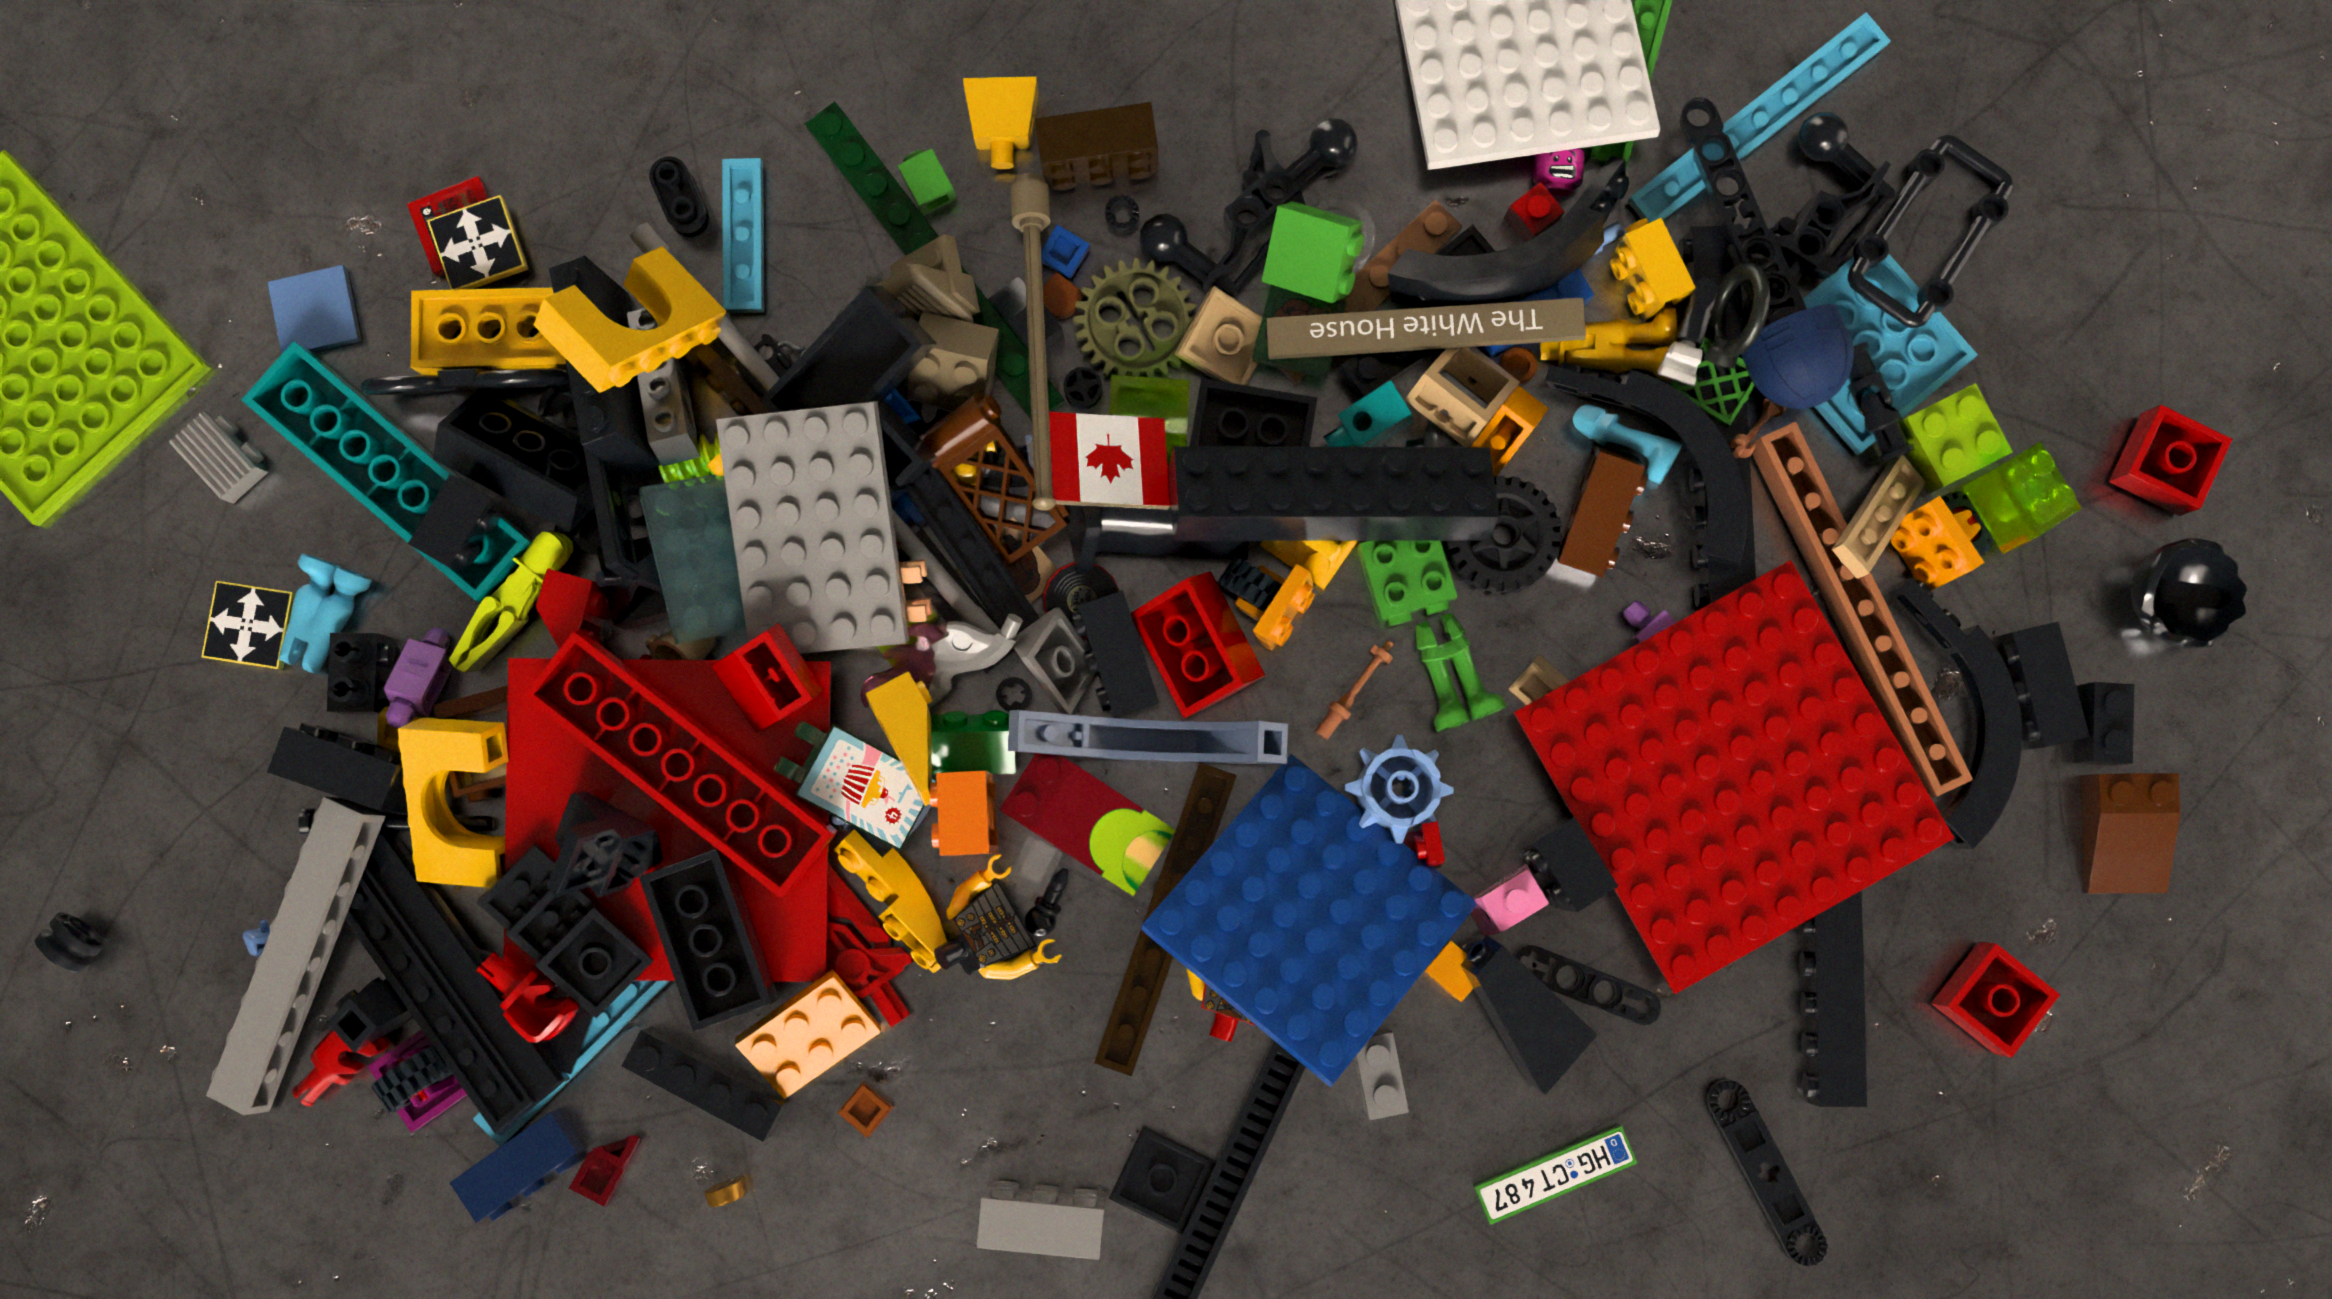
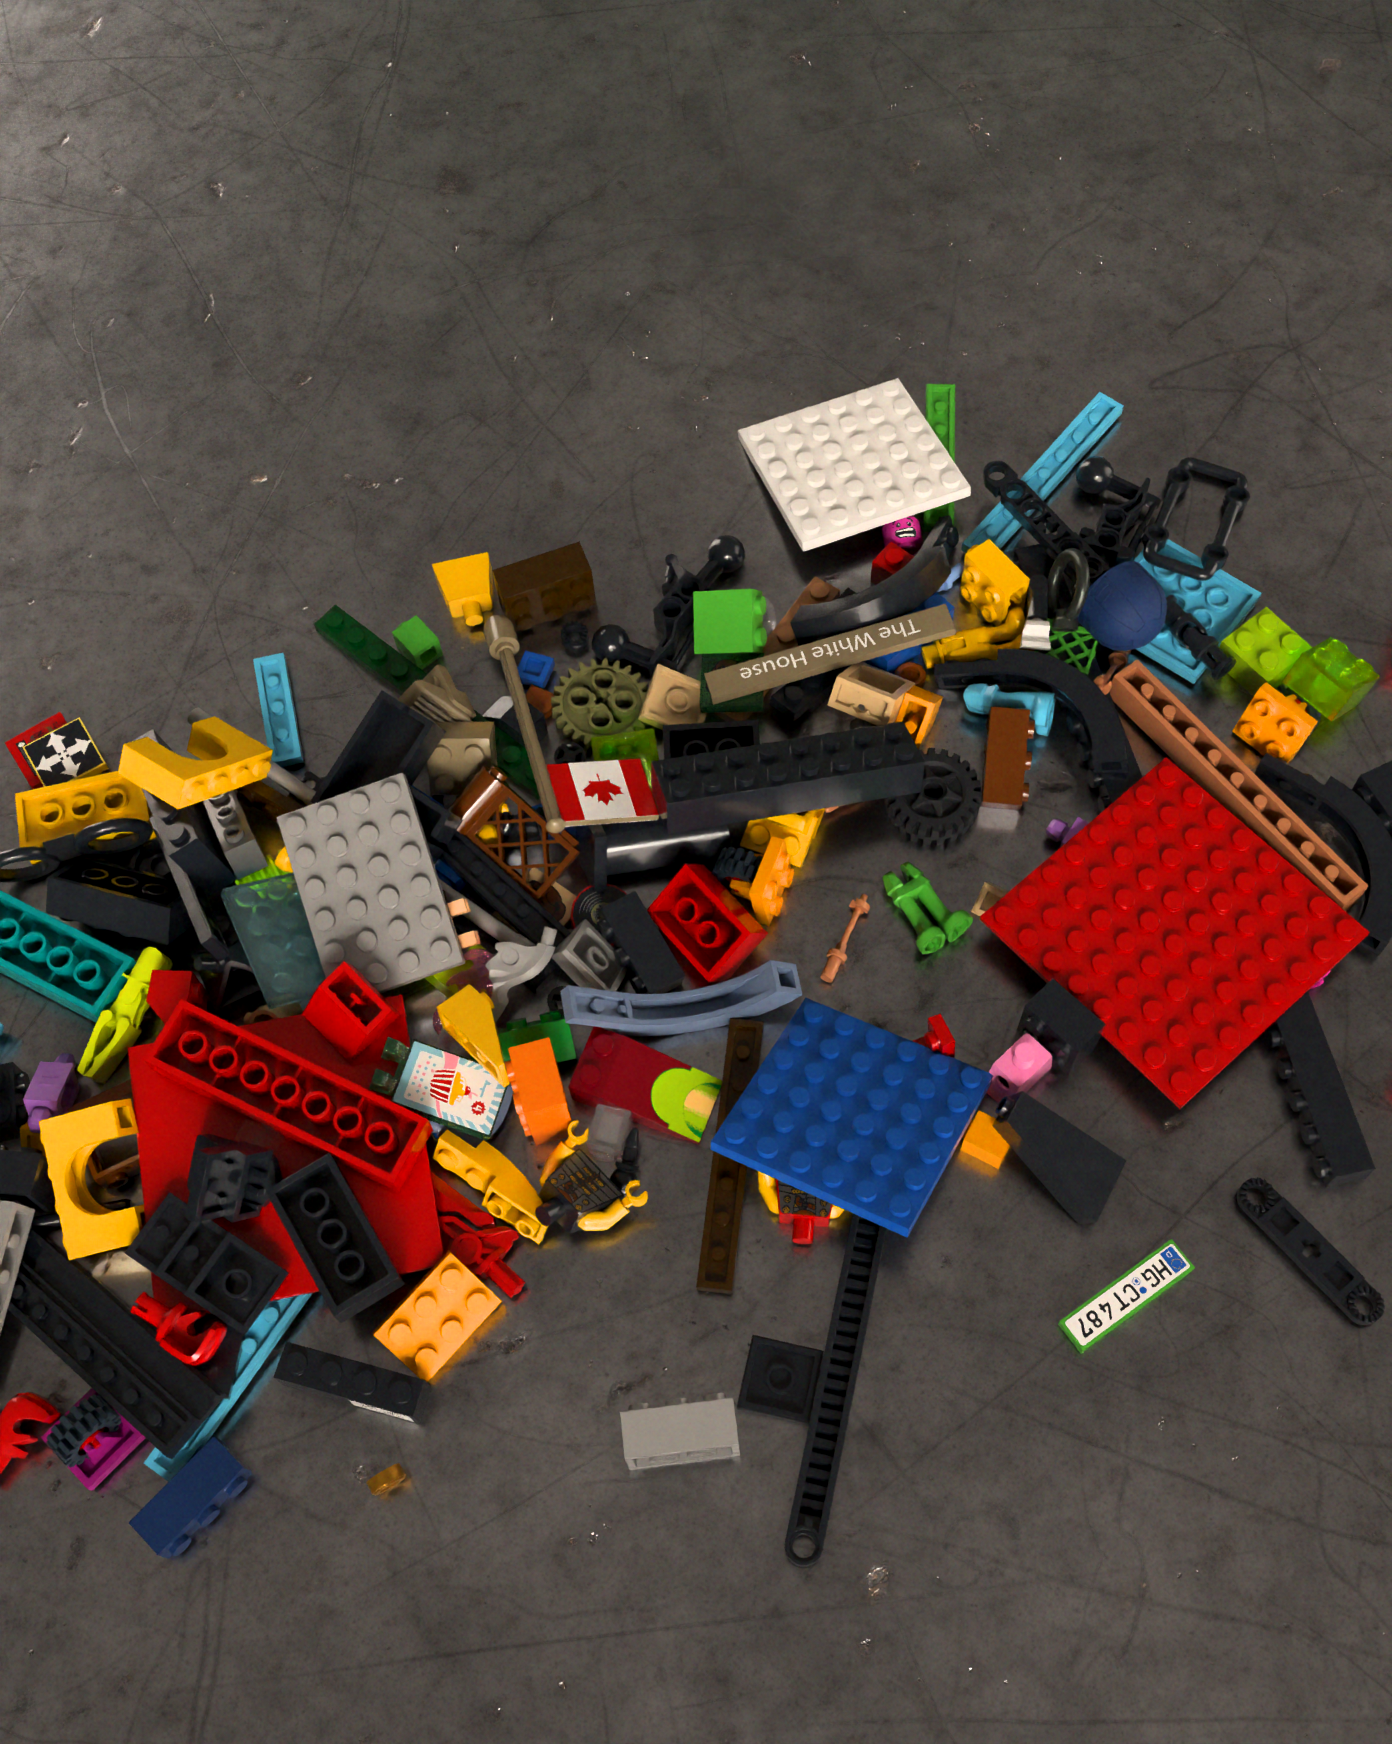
camera: 10 degrees left, 20 degrees down
black brick [327,977,412,1052] -> none
black brick [408,475,503,573] -> none
dark red slope [568,1135,641,1208] -> none
black brick [649,156,713,242] -> none
dark orange tile [837,1080,894,1138] -> none
teal torso [1323,380,1415,447] -> none
light blue brick [1345,735,1453,844] -> none
light grey brick [1354,1029,1409,1120] -> none
bright green brick [1356,541,1458,626] -> none
black beam [1513,945,1661,1026] -> none
tan plate [1832,455,1927,579] -> none

